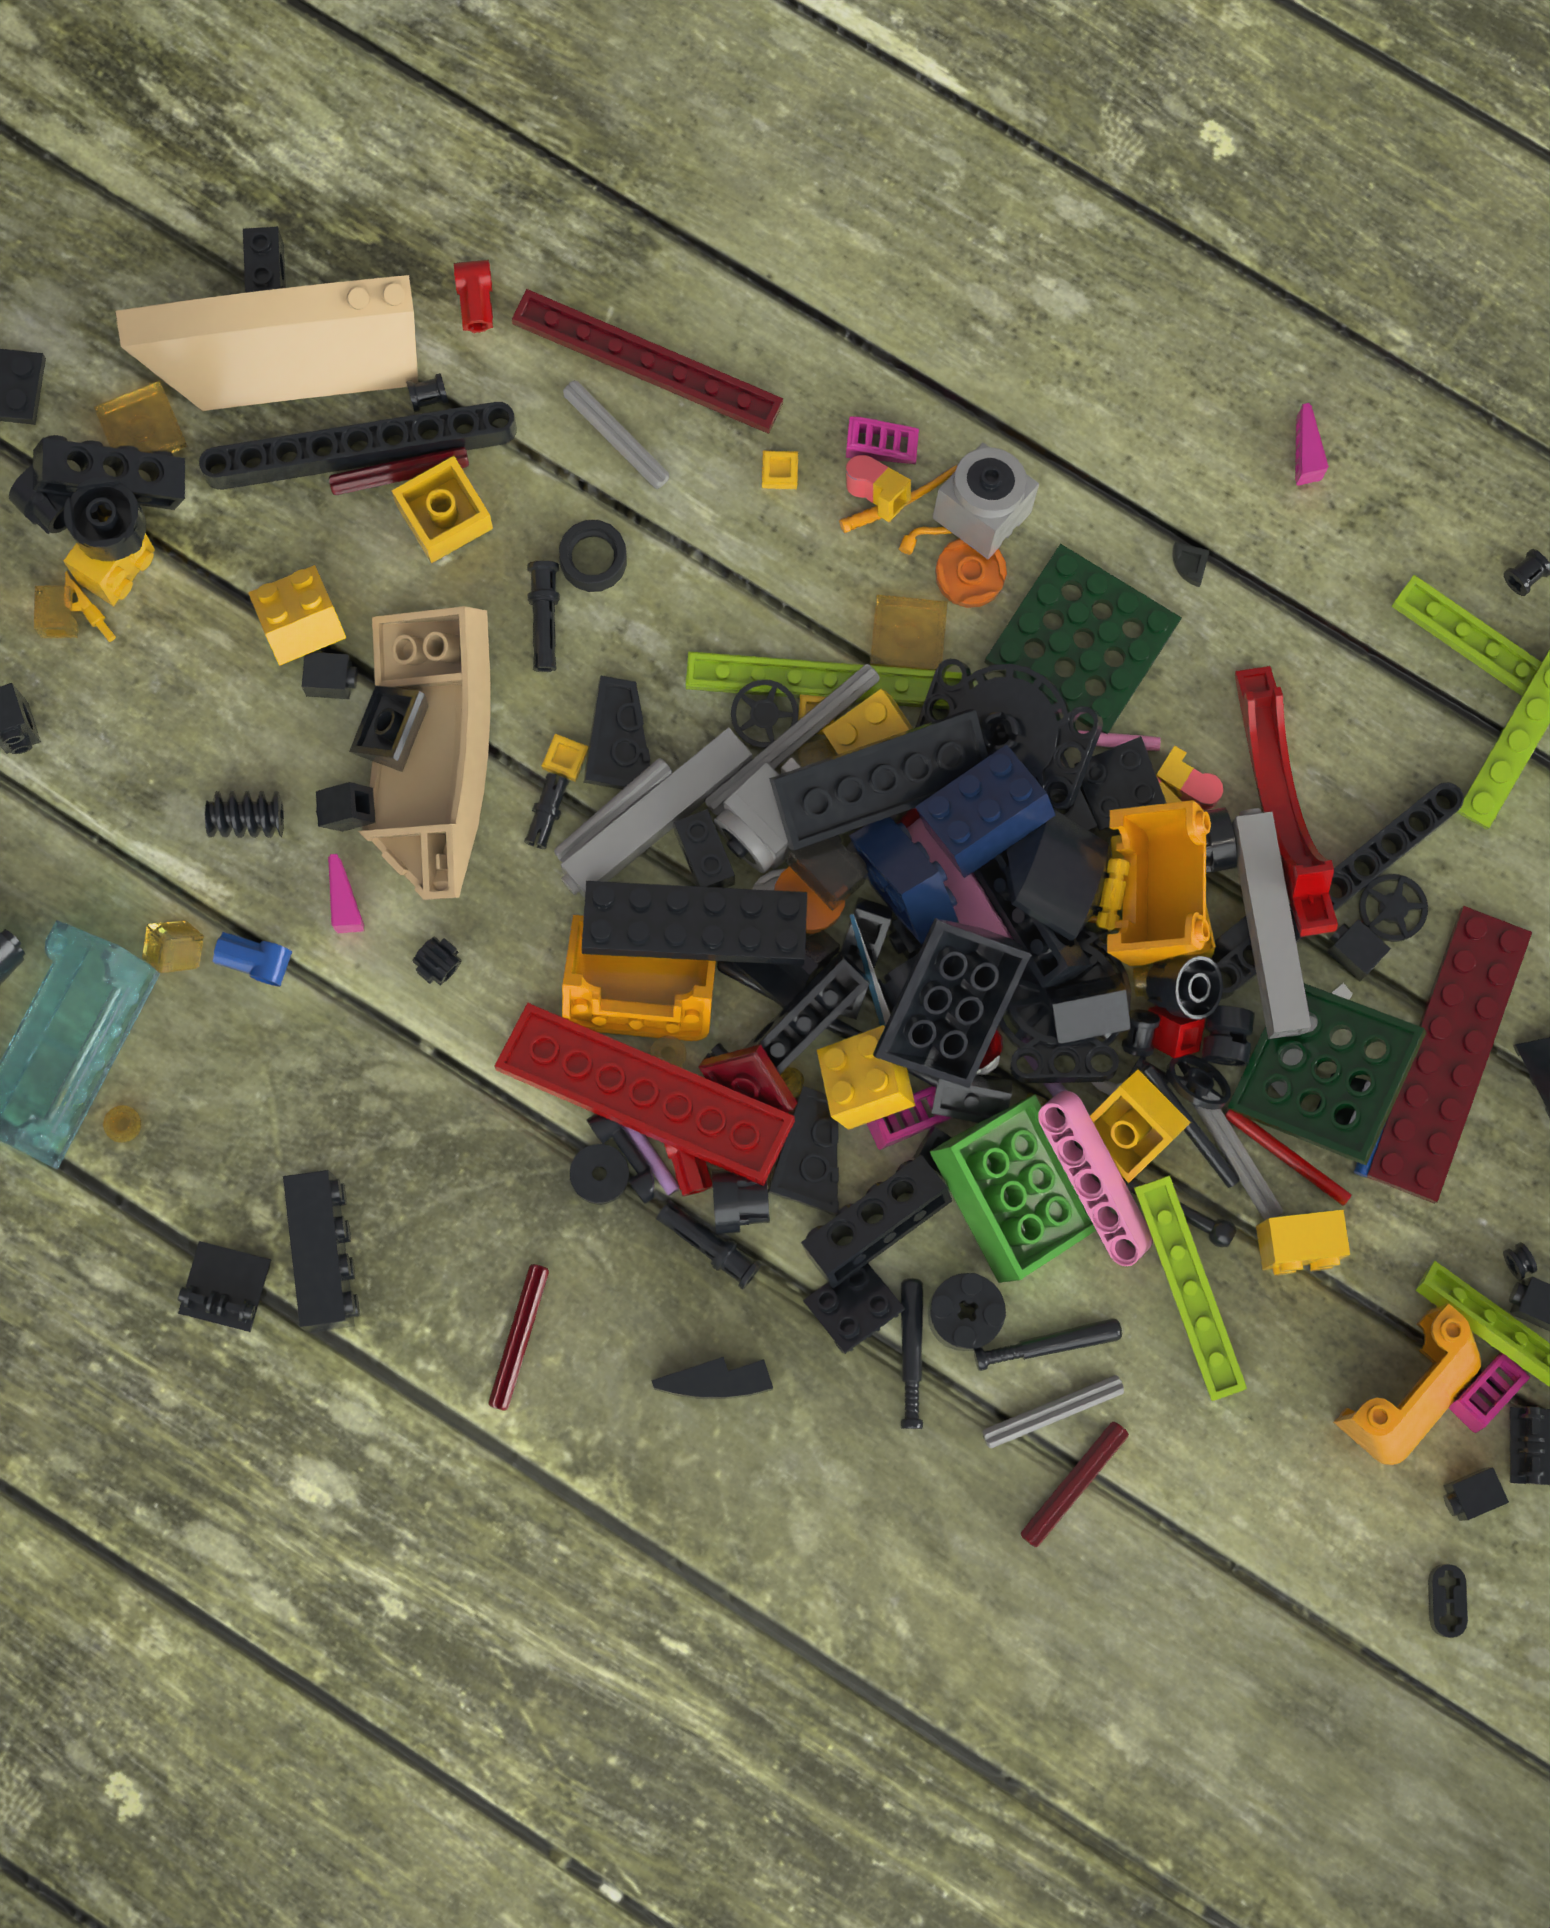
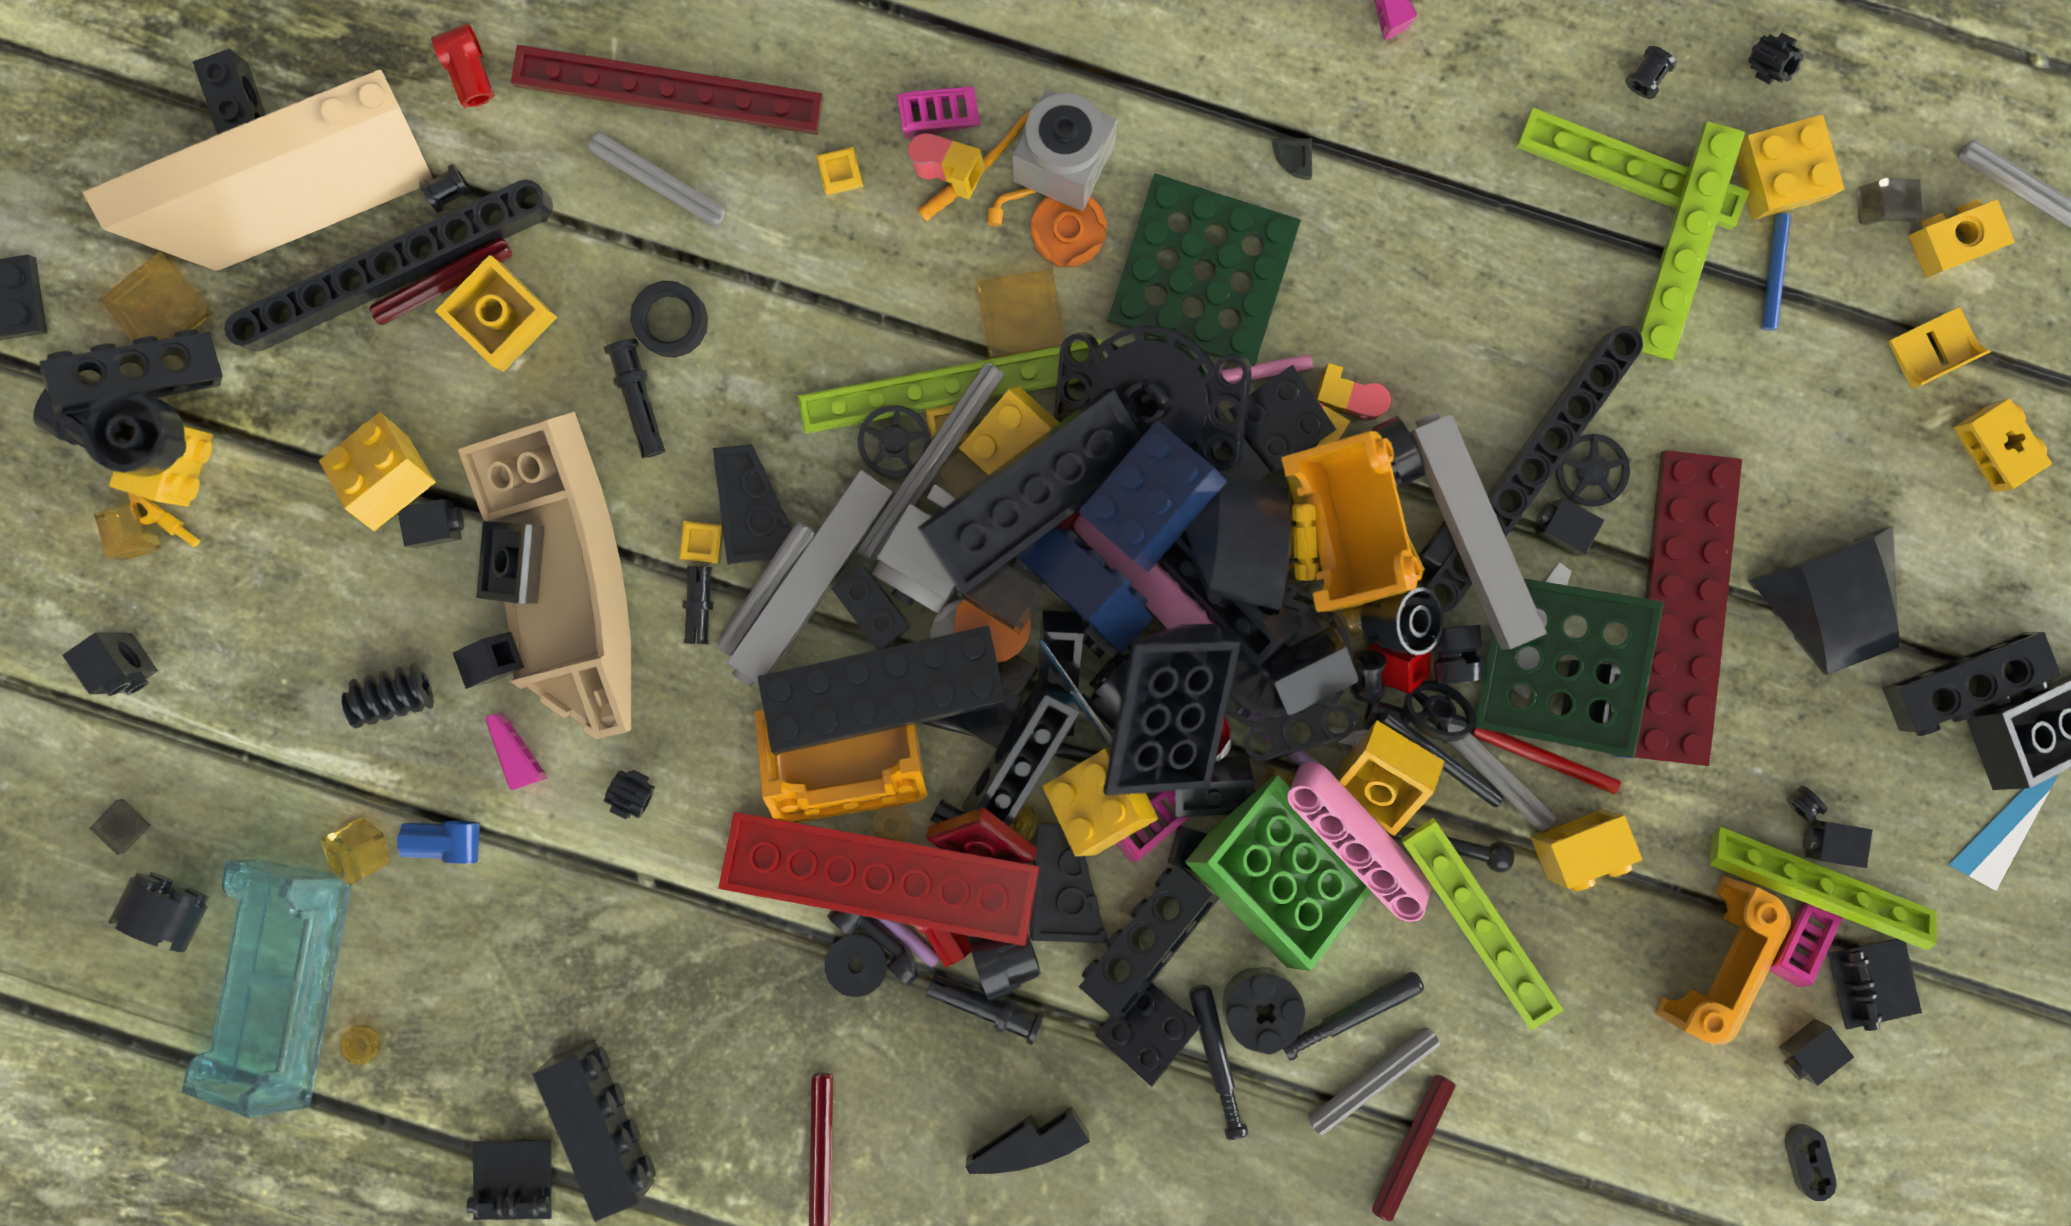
camera: 15 degrees left, 10 degrees up
red slope [1235,666,1338,937] -> none

